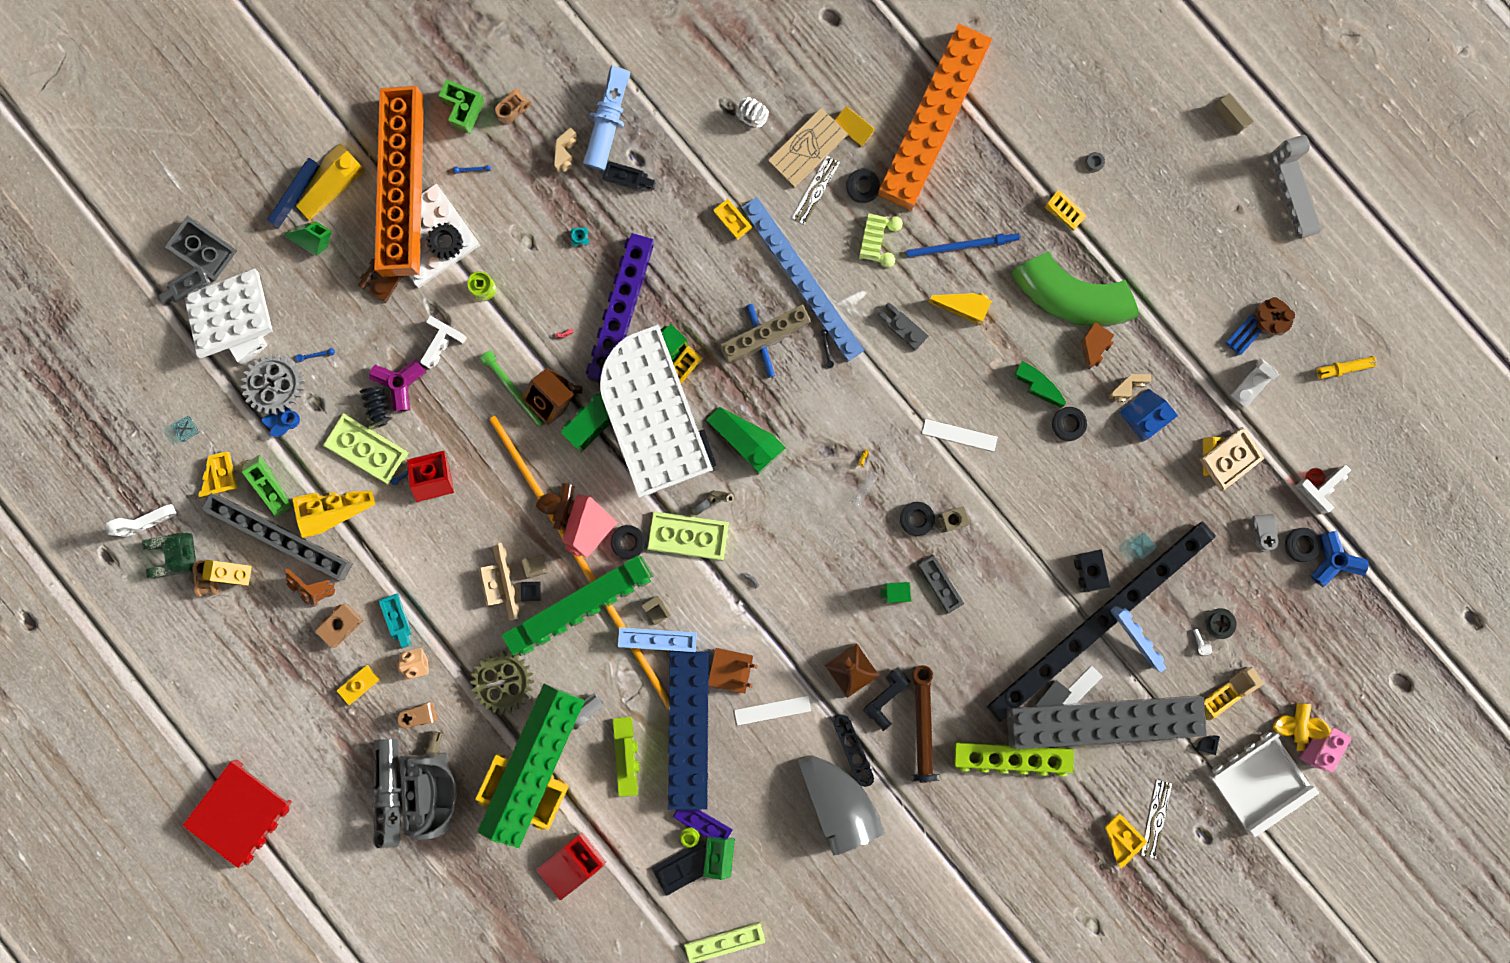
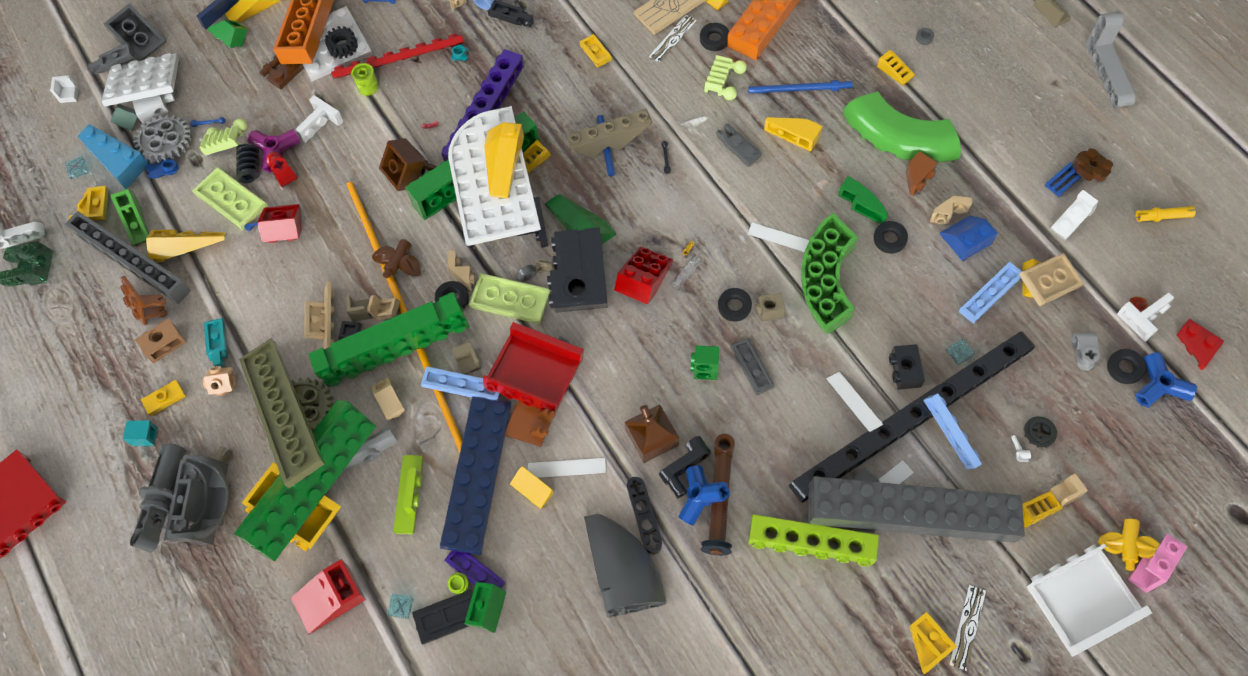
camera: 10 degrees right, 20 degrees down
medium nougat piece [193,560,219,597] -> none
yellow brick [202,560,252,585] -> none
medium nougat piece [398,702,438,728] -> none
bright green piece [479,350,544,426] -> none
slope [562,494,617,558] -> none
medium blue plate [742,197,864,362] -> none
black tile [1195,735,1220,755] -> none
none -> white panel [50,75,79,103]
none -> dark azure wedge [78,124,149,190]
none -> sand green panel [111,103,137,130]
none -> teal panel [123,420,158,446]
none -> yellowish green gear [200,118,248,155]
none -> olive plate [239,338,325,488]
none -> red piece [266,152,298,188]
none -> red plate [331,33,464,79]
none -> tan bracket [367,295,400,320]
none -> tan slope [371,378,405,420]
none -> clear light blue tile [387,594,414,619]
none -> tan slope [447,250,476,291]
none -> red panel [483,322,584,412]
none -> yellow wedge [484,122,524,198]
none -> yellow slope [510,466,554,509]
none -> black piece [547,227,608,313]
none -> red slope [614,246,673,305]
none -> blue piece [678,465,730,526]
none -> bright green brick [801,213,858,334]
none -> white sticker [826,372,883,432]
none -> light blue plate [959,262,1022,324]
none -> red wing [1176,318,1224,370]

